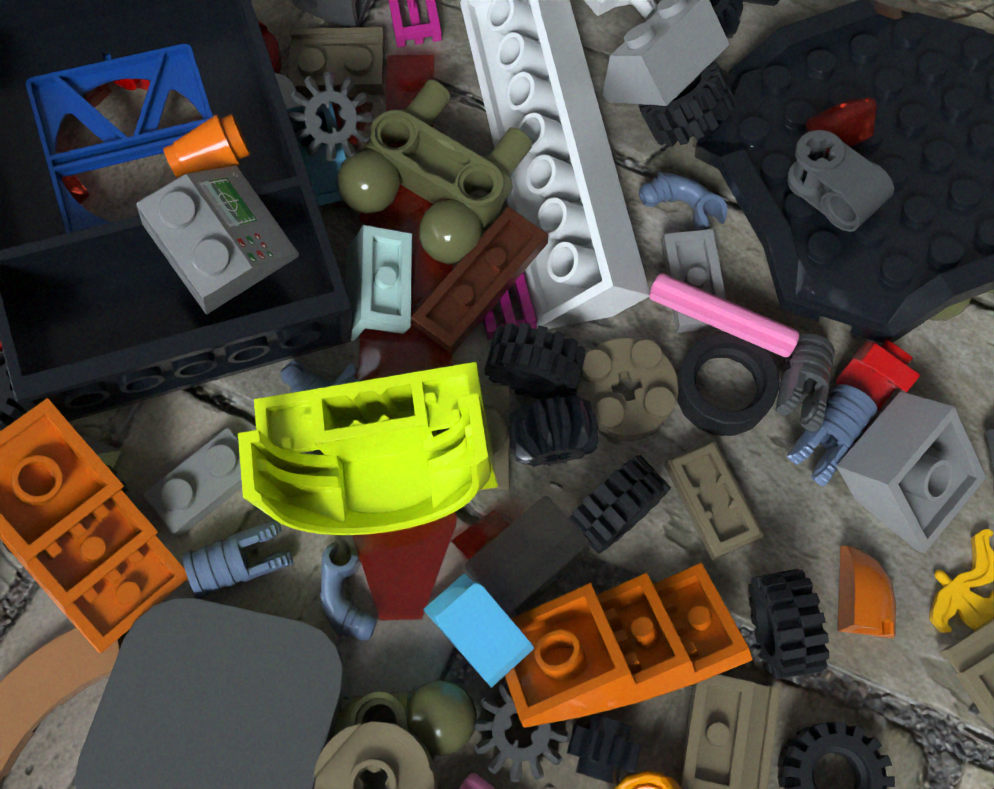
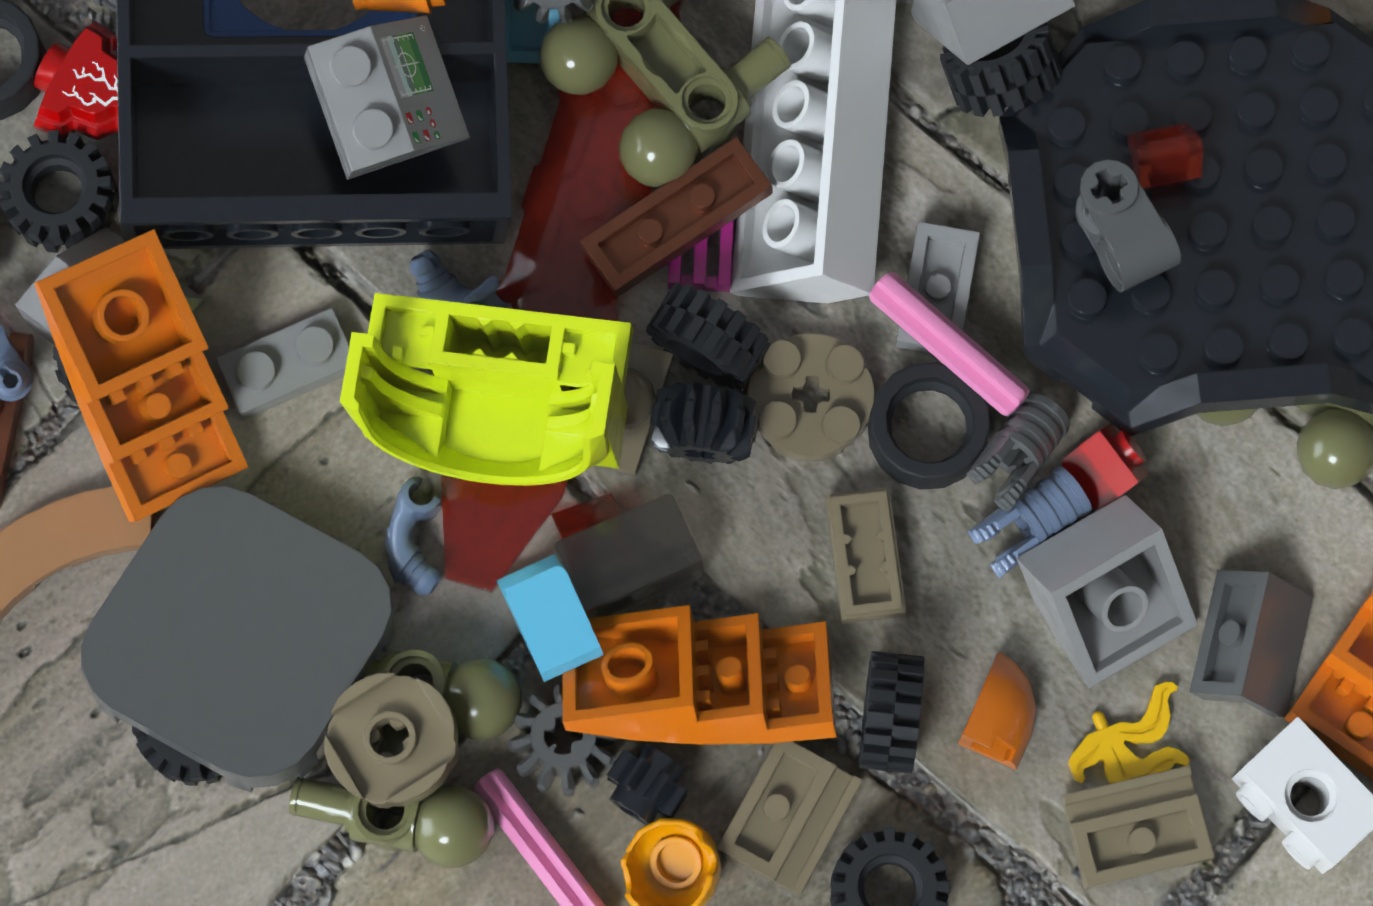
camera: 15 degrees right, 5 degrees up
sand blue hinge [182,519,294,599] -> none
light aqua panel [345,225,412,341] -> none
black tyre [568,455,671,554] -> none
sand blue piece [639,172,727,231] -> none

